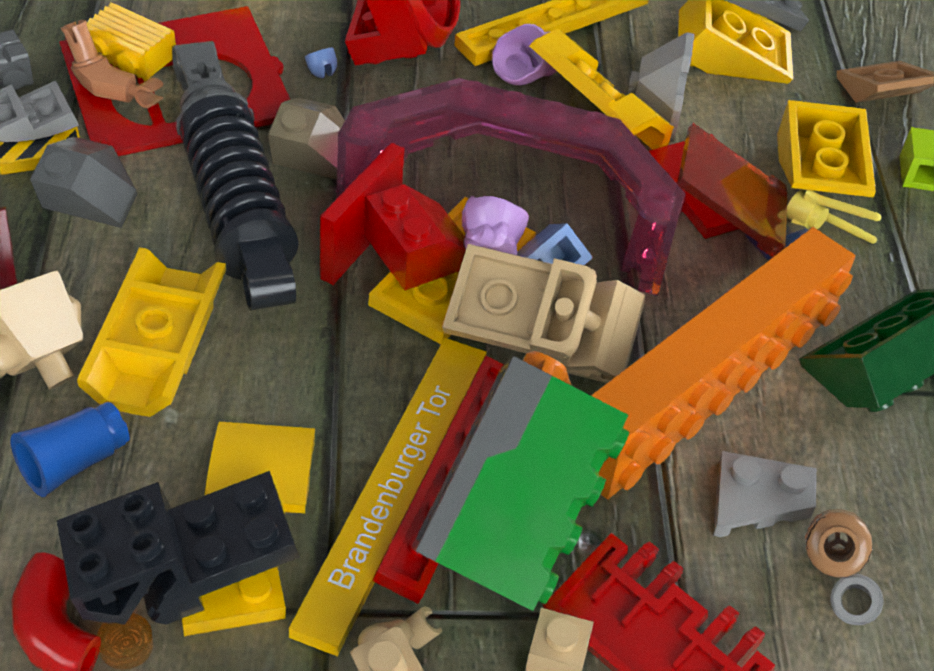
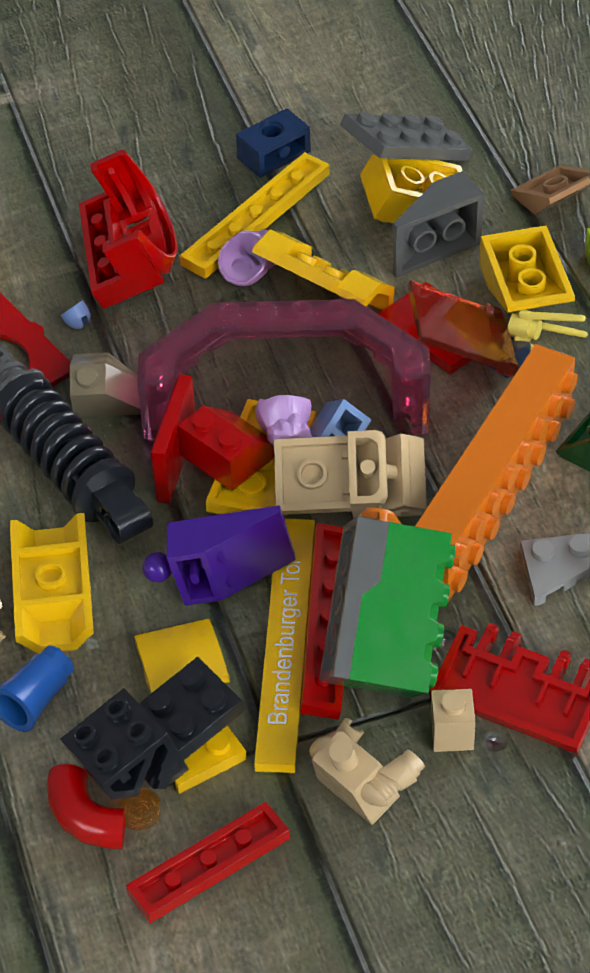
camera: 10 degrees left, 0 degrees up
light grey slope [628,33,694,142] -> none
none -> dark purple slope [142,505,296,606]
none -> dark grey slope [393,171,484,278]

